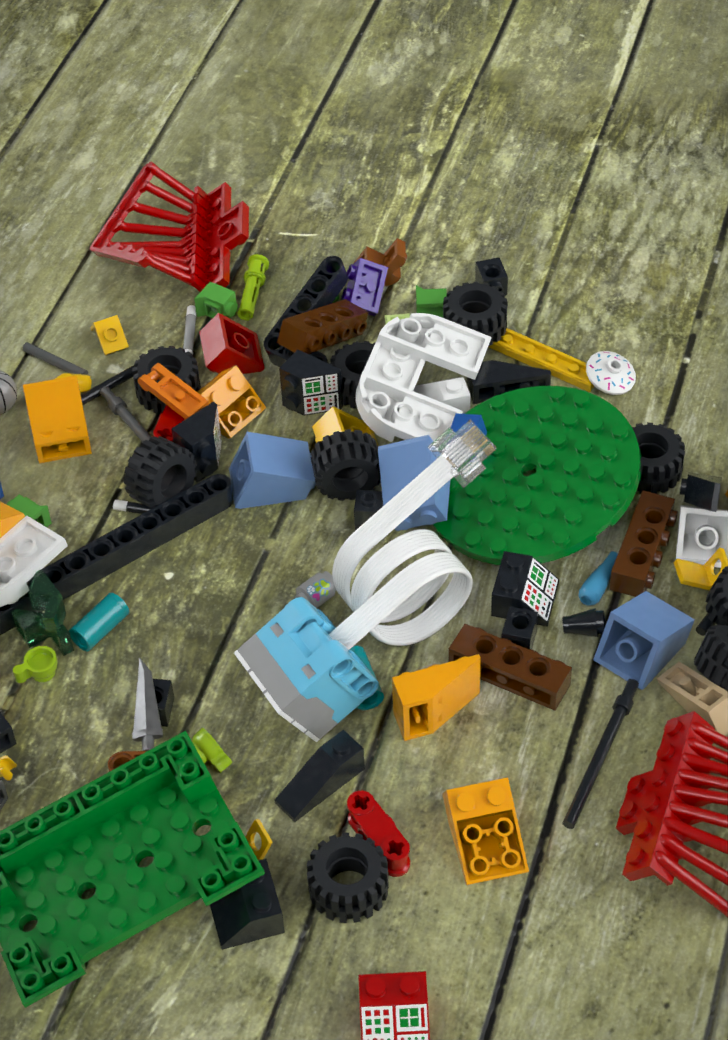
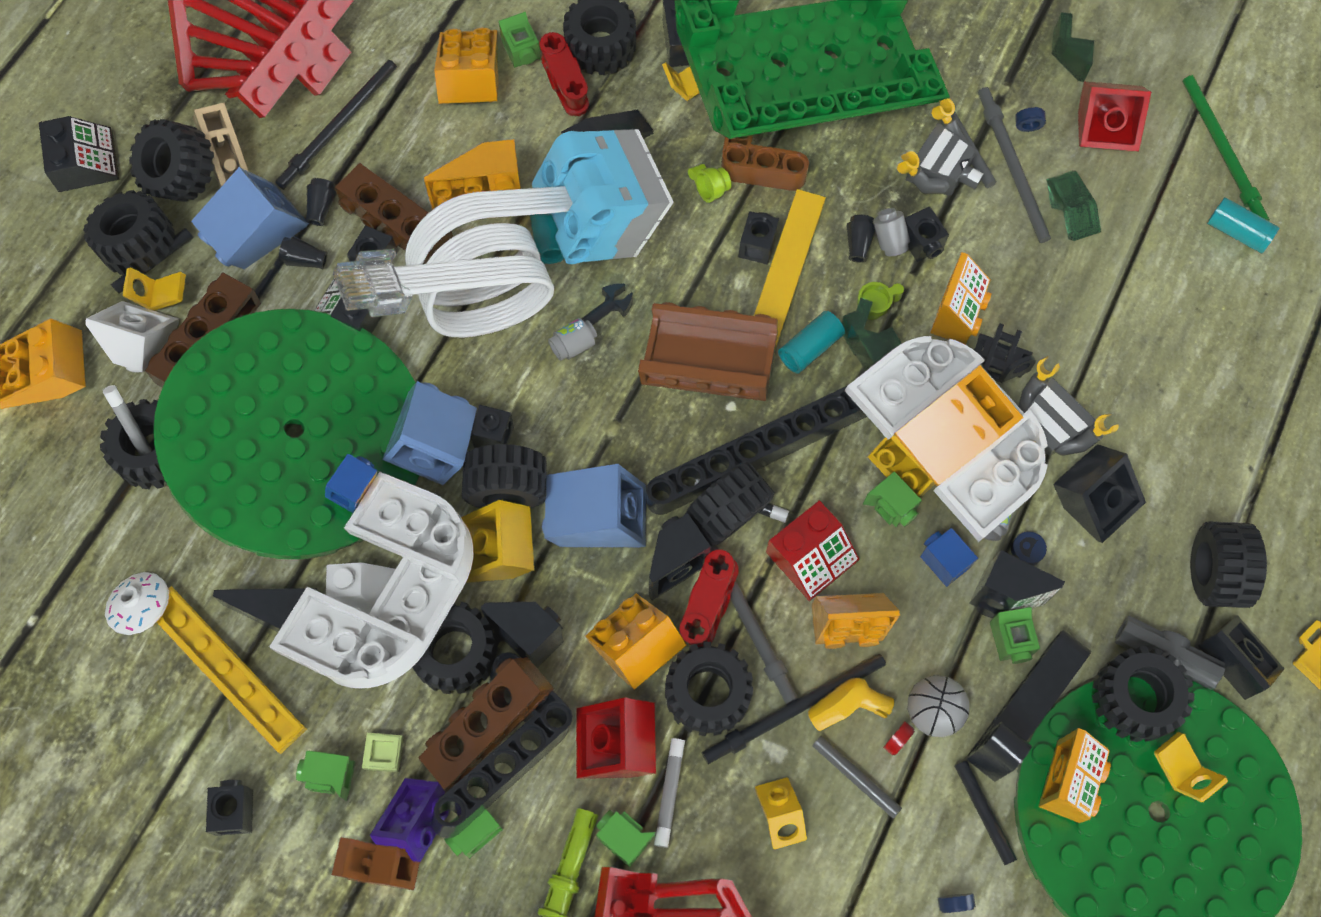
camera: 175 degrees left, 20 degrees up
flat silver bar [132,657,163,751] -> none
orange plate [137,363,209,420] -> none
black tyre [443,282,508,346] -> none
dark azure piece [578,551,618,606] -> none
black slope [680,472,722,512] -> none
none -> light grey bar [103,385,153,456]
none -> black cone [306,178,337,226]
none -> bright green window [498,12,541,68]
none -> dark orange panel [638,302,778,401]
none -> yellow tile [754,189,826,354]
none -> red slope [766,500,860,602]
none -> black cone [847,215,876,263]
none -> light grey brick [873,208,910,256]
none -> red tile [883,721,915,756]

